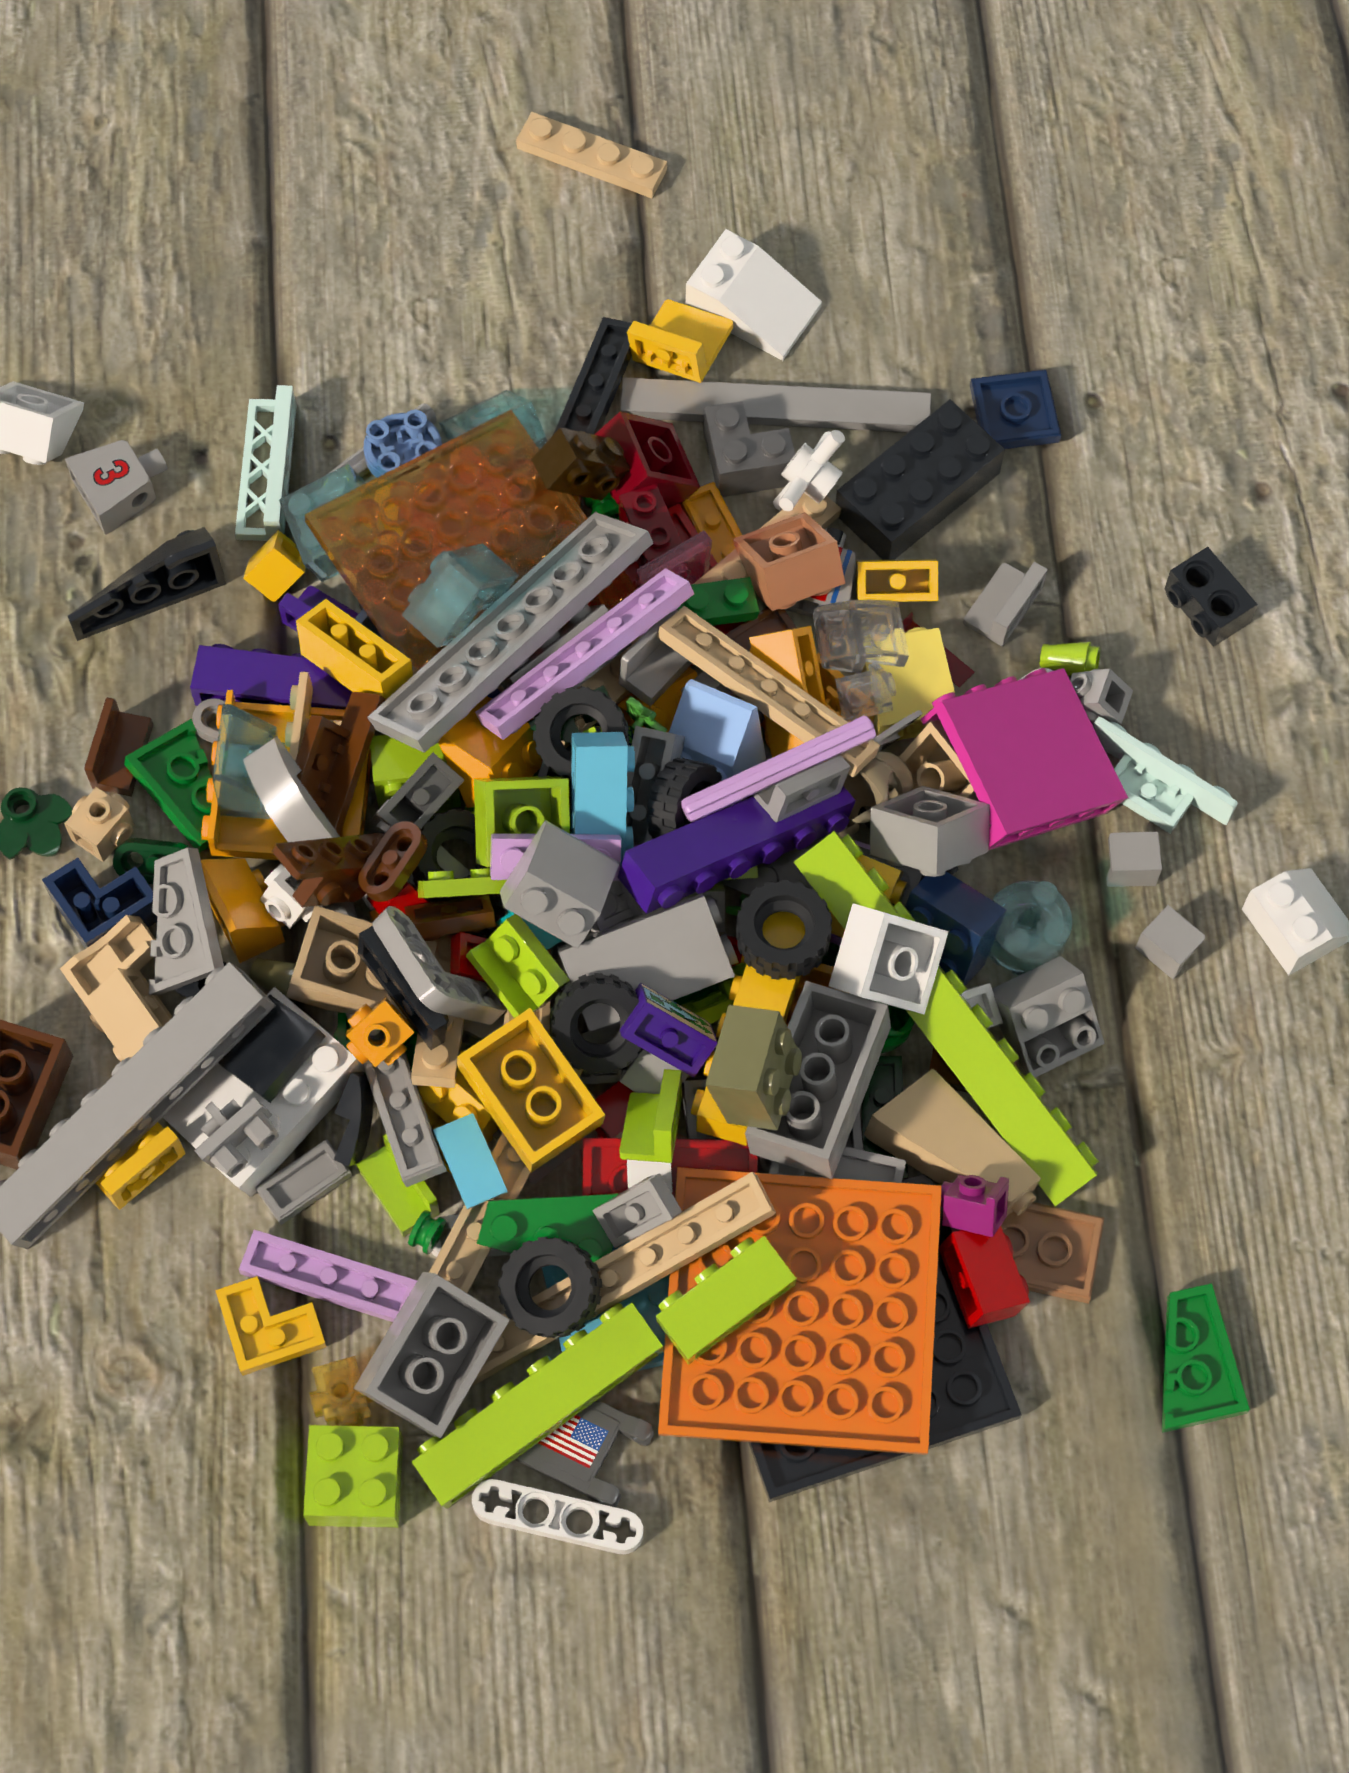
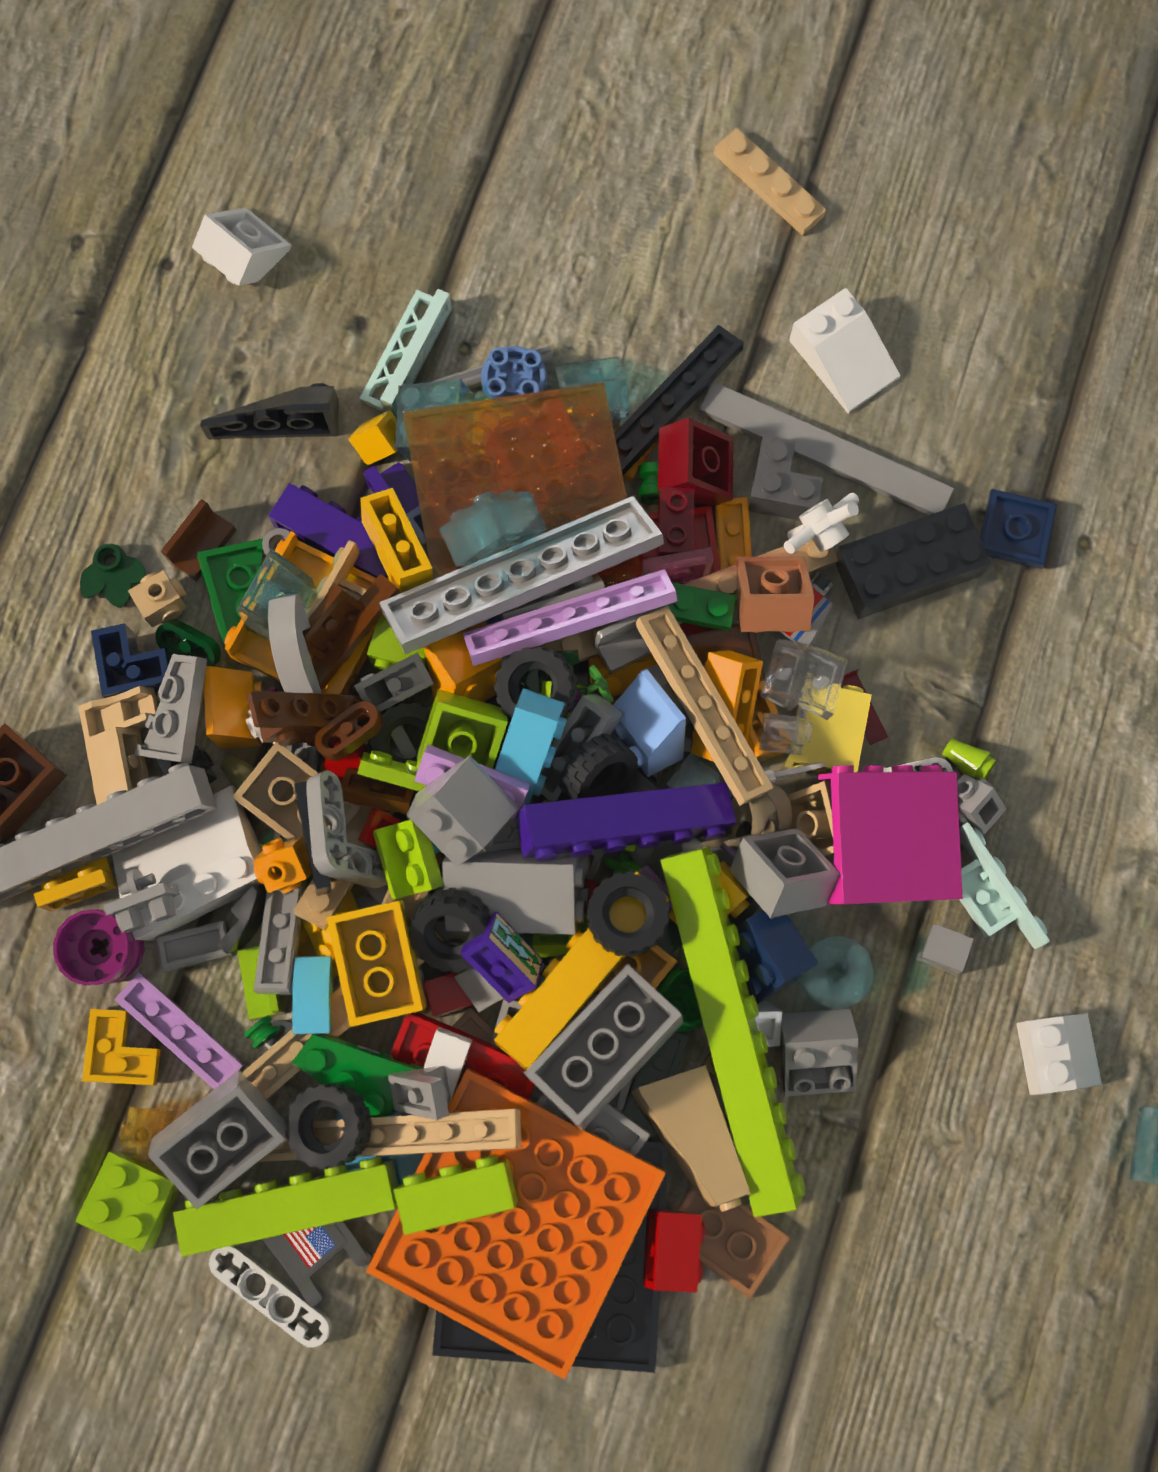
camera: 25 degrees right, 10 degrees up
light grey torso [65,440,168,535] -> none
black tile [218,994,326,1103] -> none
dark brown brick [531,427,631,501] -> none
lime panel [620,1069,682,1163] -> none
yellow bracket [627,299,733,383] -> none
lavender axle [681,716,876,822] -> none
olive brick [705,1005,802,1131] -> none
light grey panel [752,755,851,823] -> none
white slope [828,904,949,1014] -> none
yellow brick [856,559,938,602] -> none
magenta brick [940,1175,1009,1237] -> none
light grey panel [963,562,1048,647] -> none
light grey panel [1135,905,1205,979] -> none
green wing [1162,1283,1250,1433] -> none
black brick [1164,546,1258,647] -> none
none -> magenta wheel [53,910,145,986]

